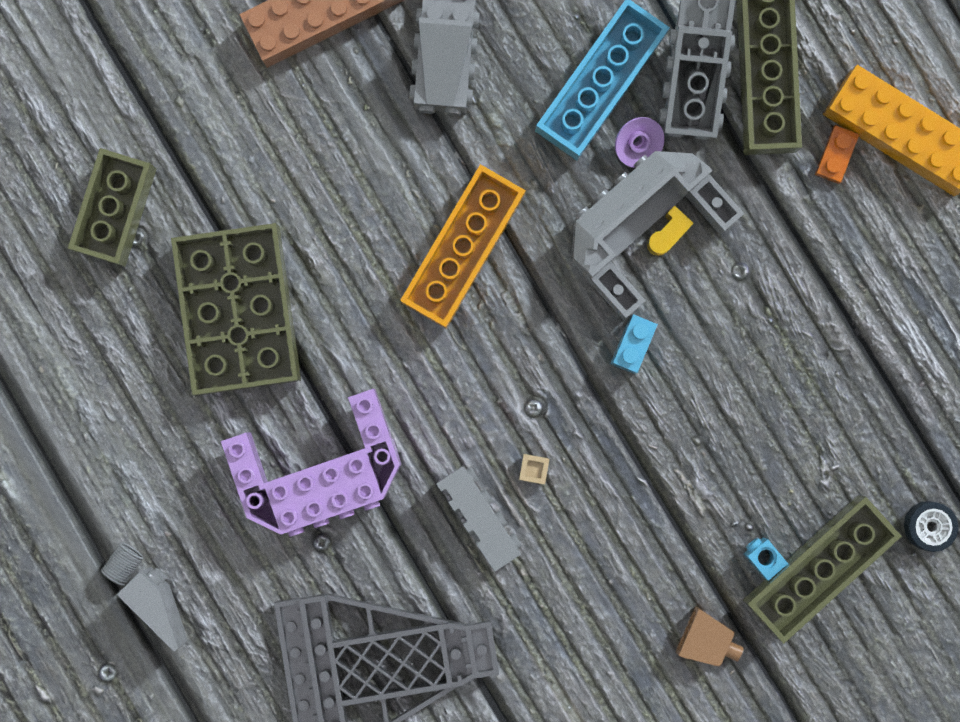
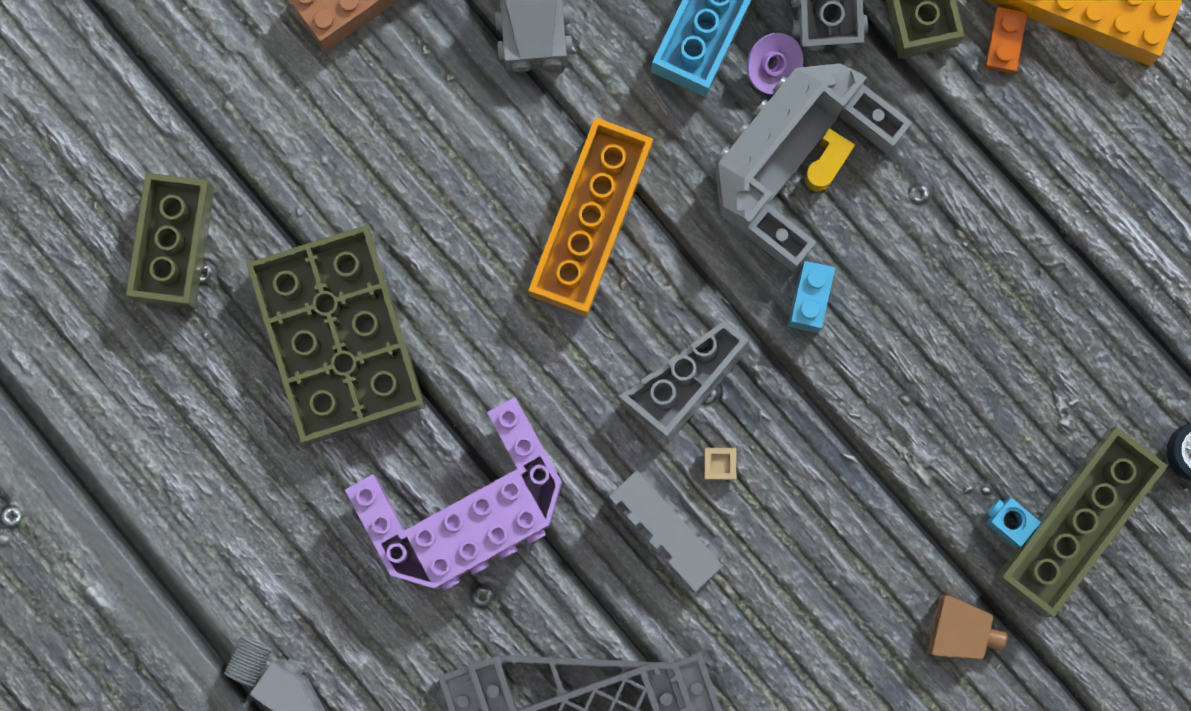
camera: 10 degrees left, 5 degrees down
none -> light grey wedge [619,320,750,442]

